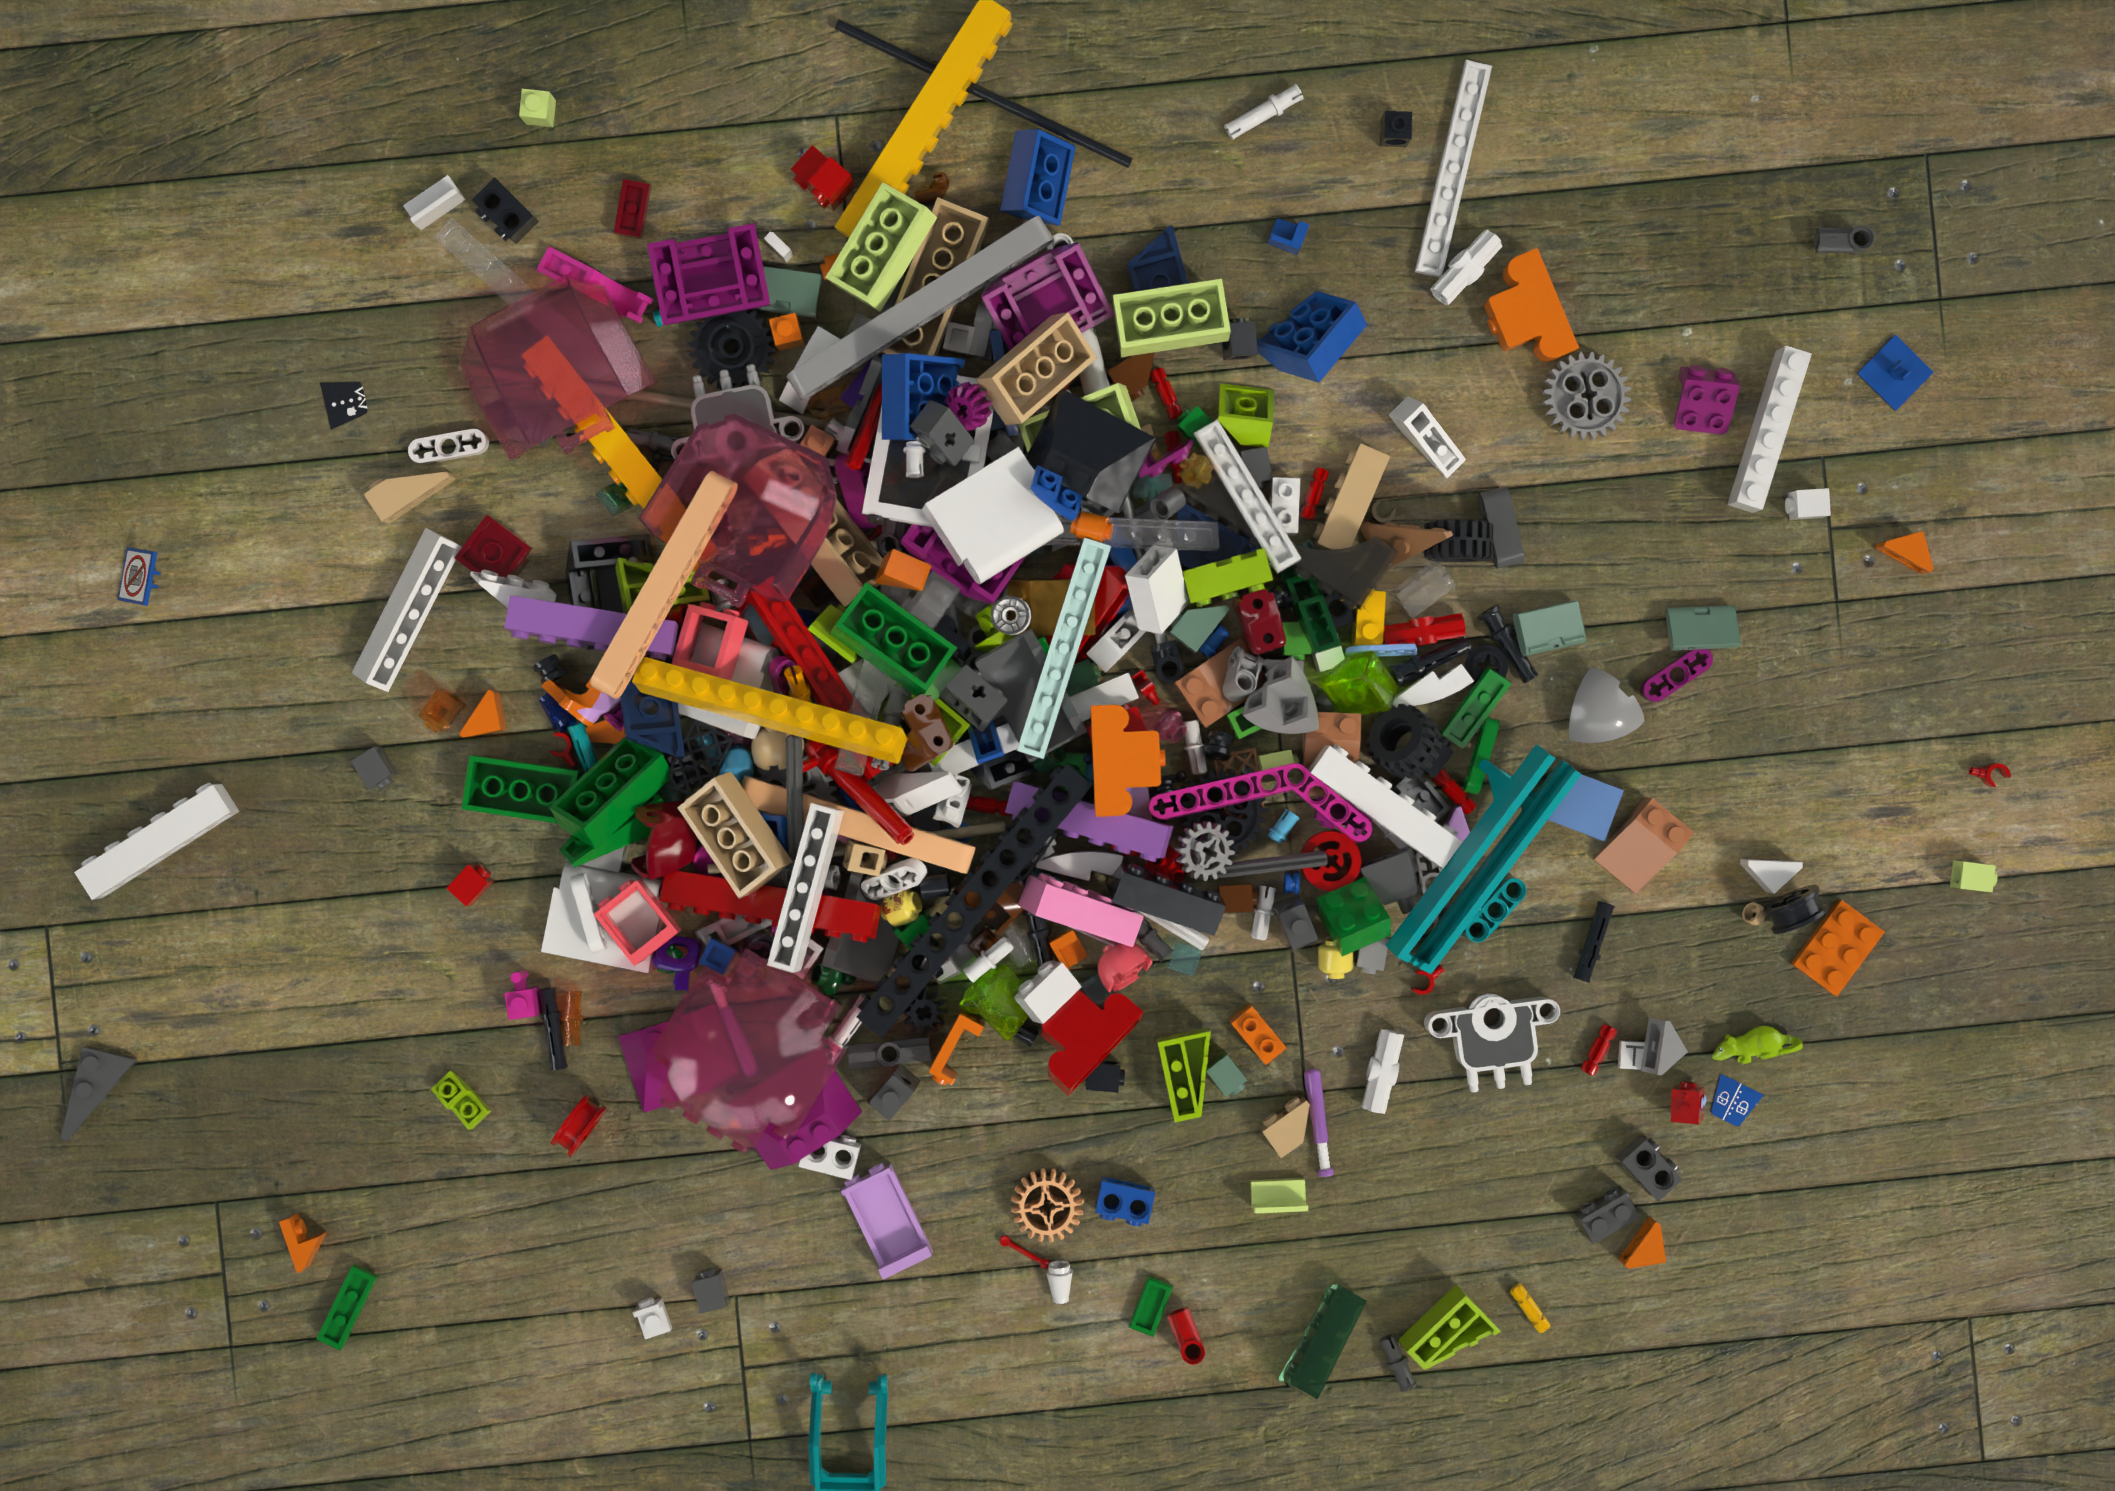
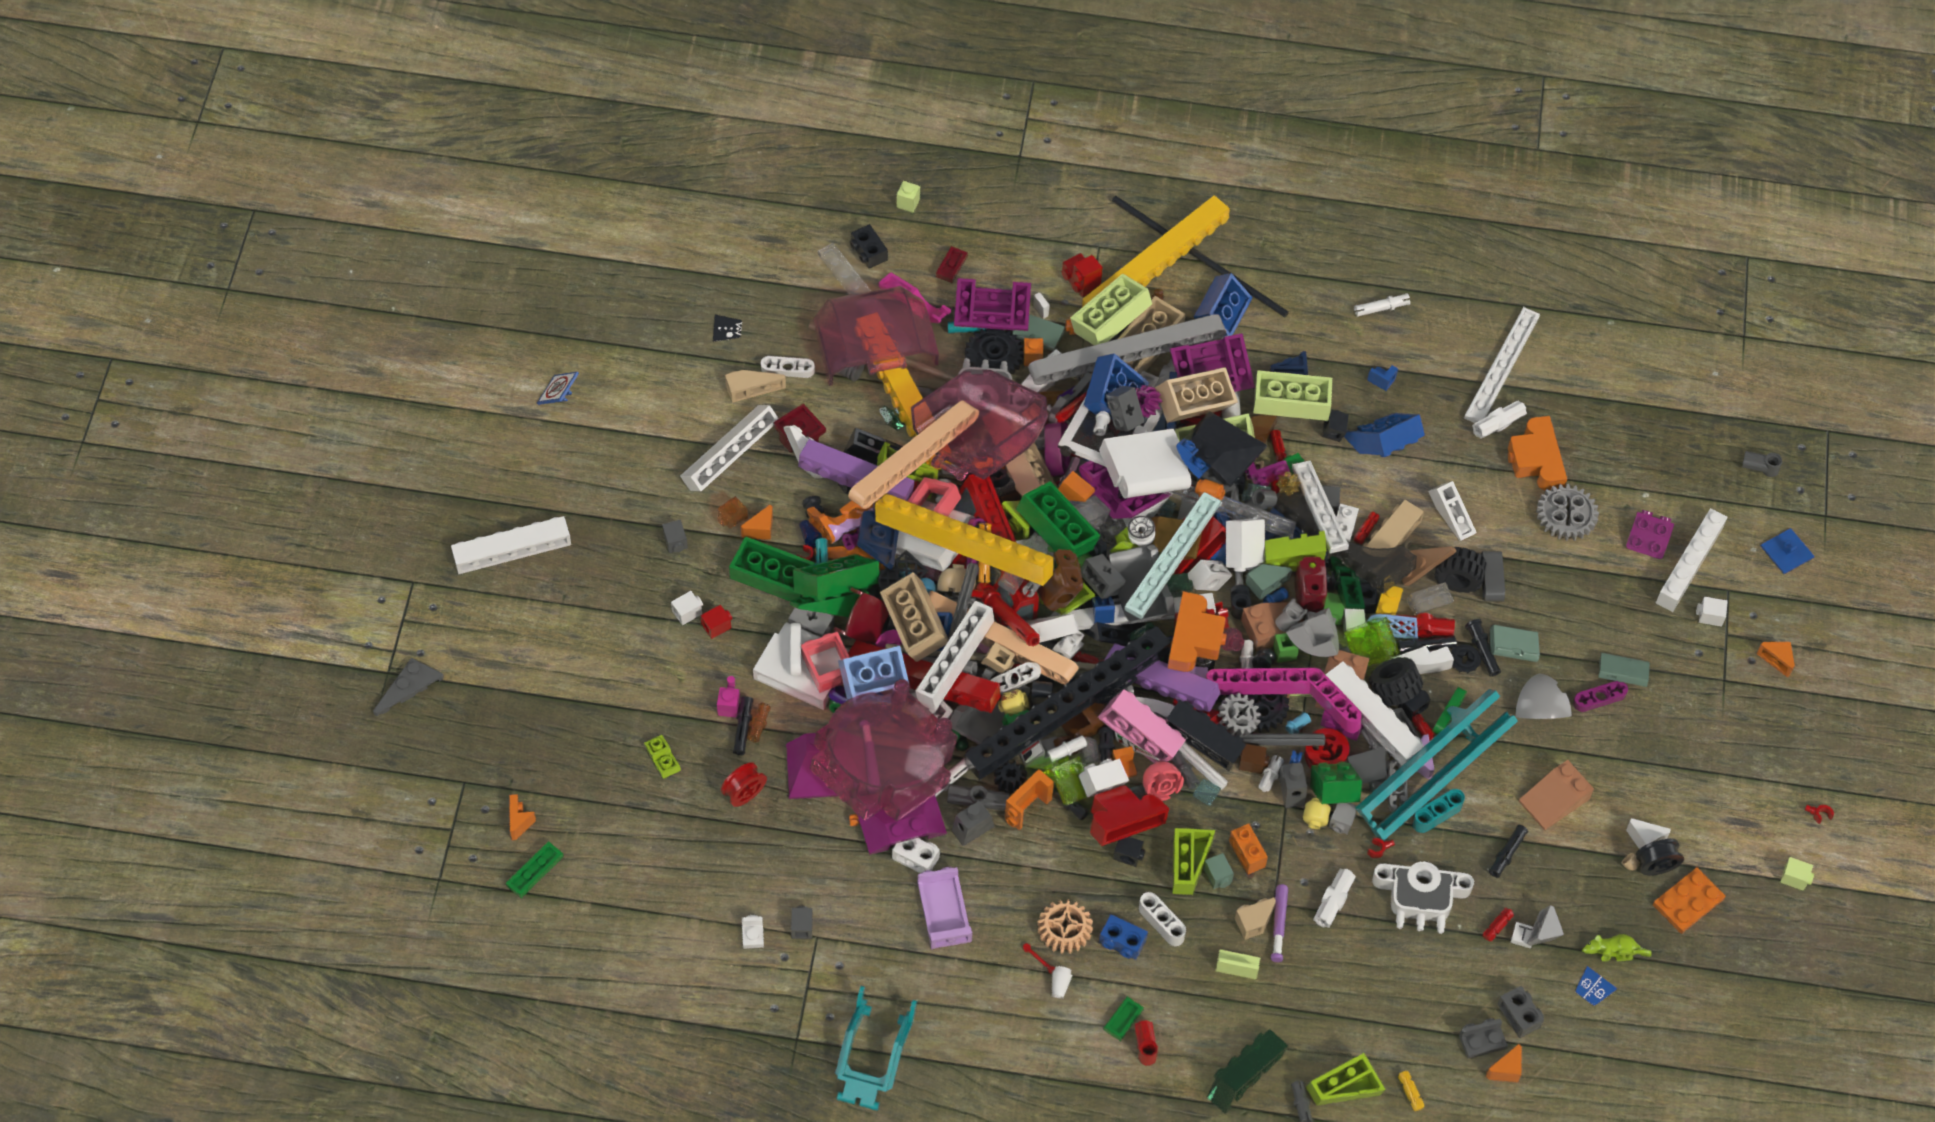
camera: 15 degrees right, 30 degrees down
white panel [403,175,466,230] -> none
lime slope [1218,383,1274,448] -> none
black brick [1380,111,1412,147] -> none
green plate [1440,667,1512,749] -> none
medium blue panel [1548,771,1624,841] -> none
red head [1671,1082,1706,1125] -> none
none -> white brick [671,591,703,626]
none -> light blue brick [838,646,909,699]
none -> white beam [1139,892,1186,946]

